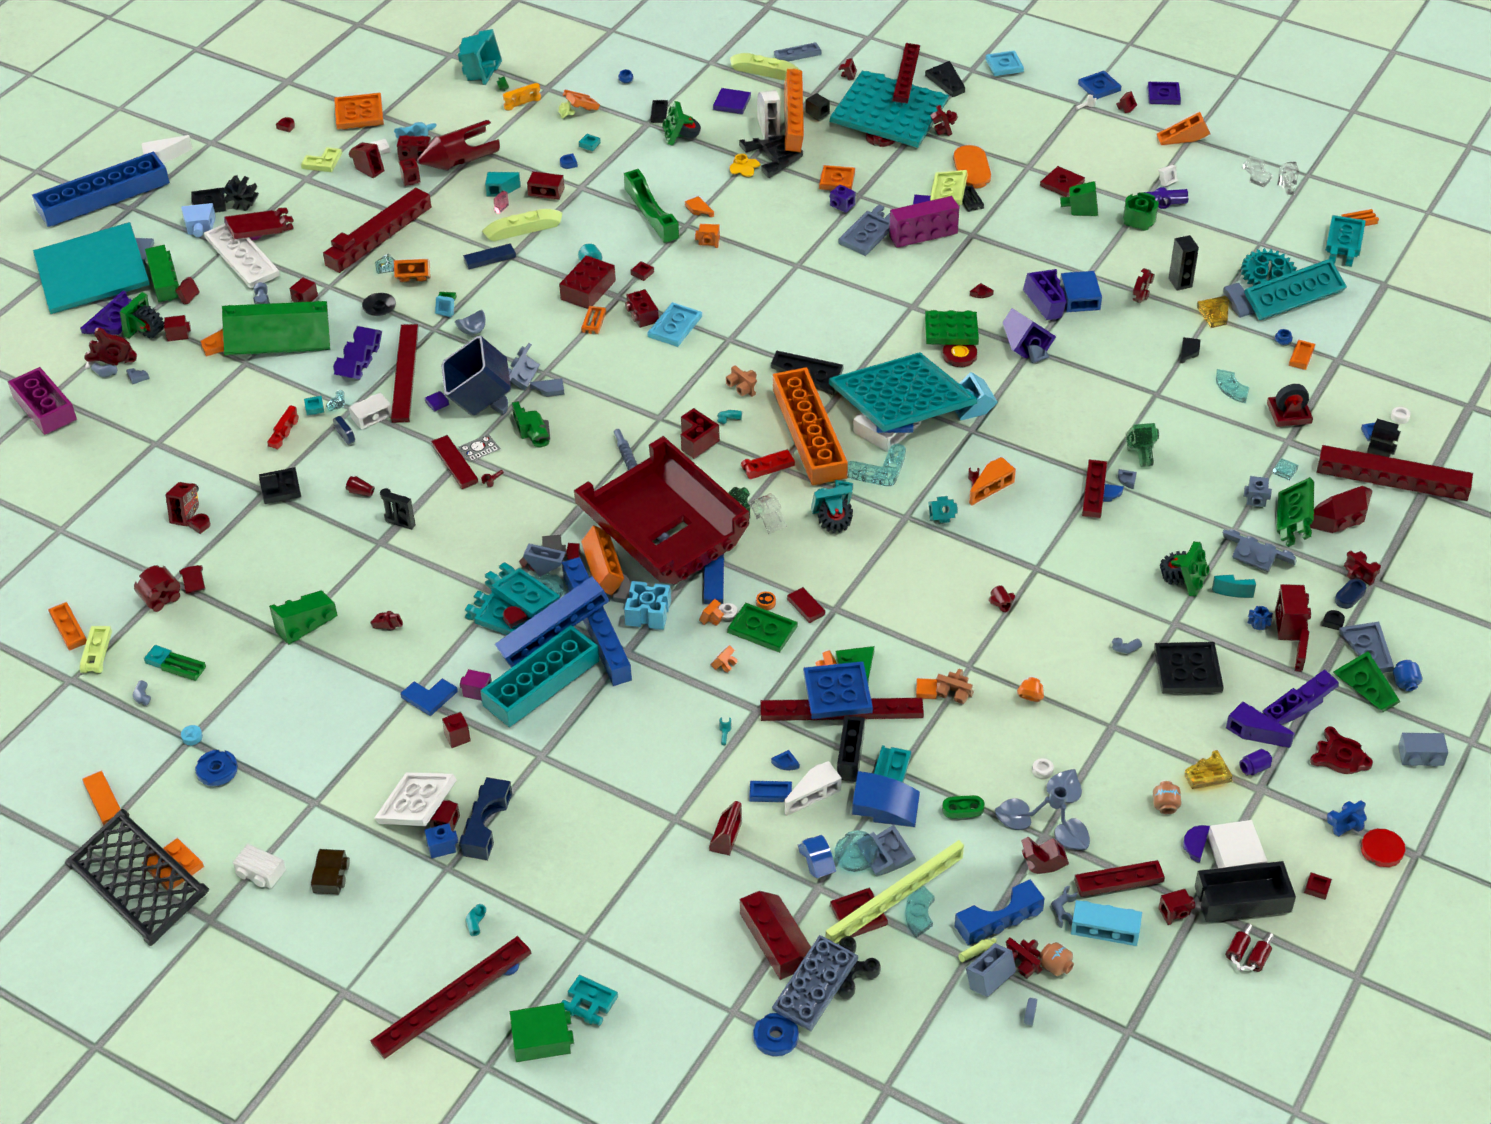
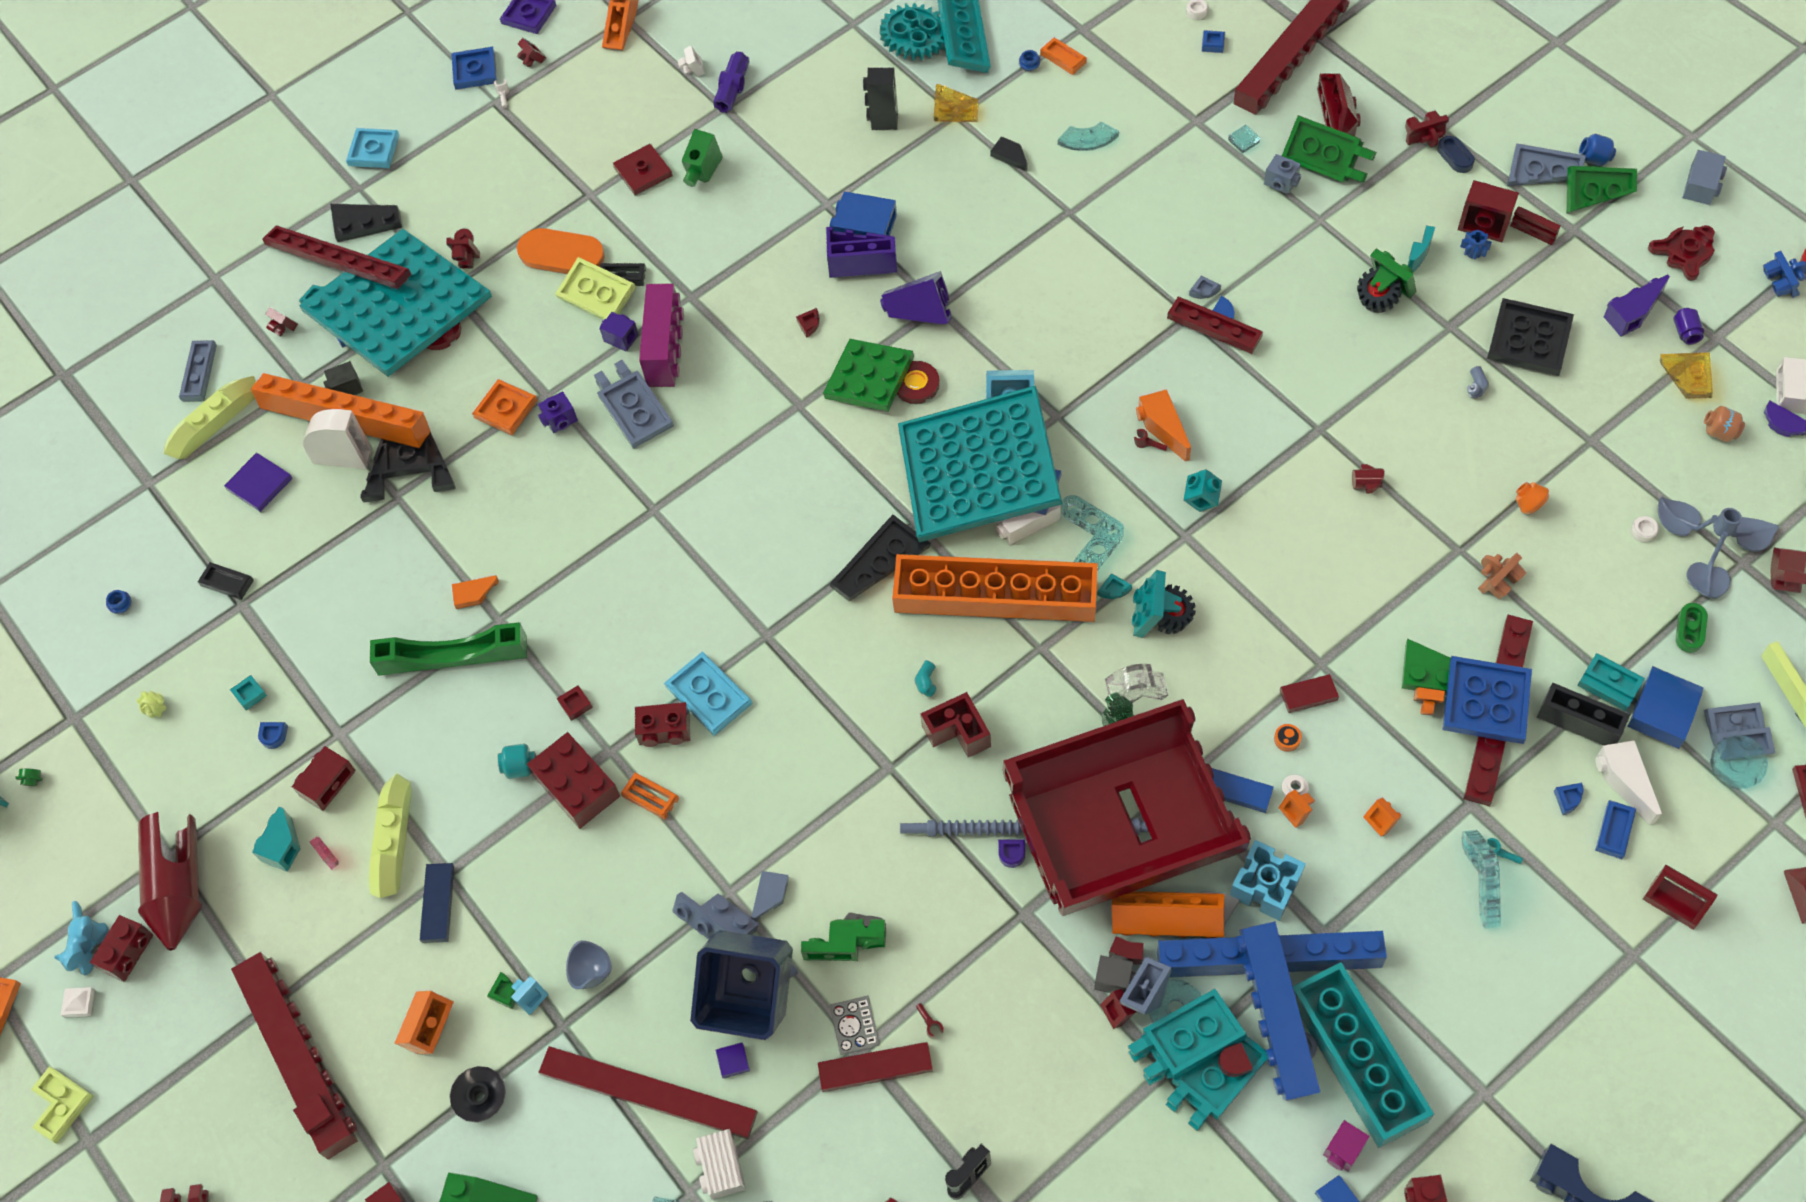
camera: 65 degrees left, 15 degrees up
dark purple brick [333,326,382,379] -> none
dark red torso [349,142,385,178] -> none
clear light blue slope [375,254,395,274] -> none
dark red brick [398,158,421,186] -> none
light orange plate [503,83,541,110] -> none
orange plate [562,89,600,111] -> none
green plate [662,101,701,146] -> none
orange brick [695,224,720,248] -> none
nougat hips [726,365,757,397] -> none
green tile [727,602,798,653] -> none
yellow plate [730,153,761,177] -> none
red plate [741,449,795,479] -> none
blue brick [798,835,836,878] -> none
orange tile [916,678,937,699] -> none
sand blue tile [1027,345,1049,363] -> none
green brick [1123,192,1159,231] -> none
clear green brick [1126,423,1159,467] -> none
dark red plate [1133,268,1155,303] -> none
sand blue bracket [1222,529,1297,572] -> none
sand blue slope [1223,282,1255,318] -> none
dark purple slope [1262,669,1339,725] -> none
plate [1267,384,1313,427] -> none
black tile [1322,610,1345,630] -> none
black brick [1367,418,1401,457] -> none
none -> clear light blue beam [1461,830,1501,929]

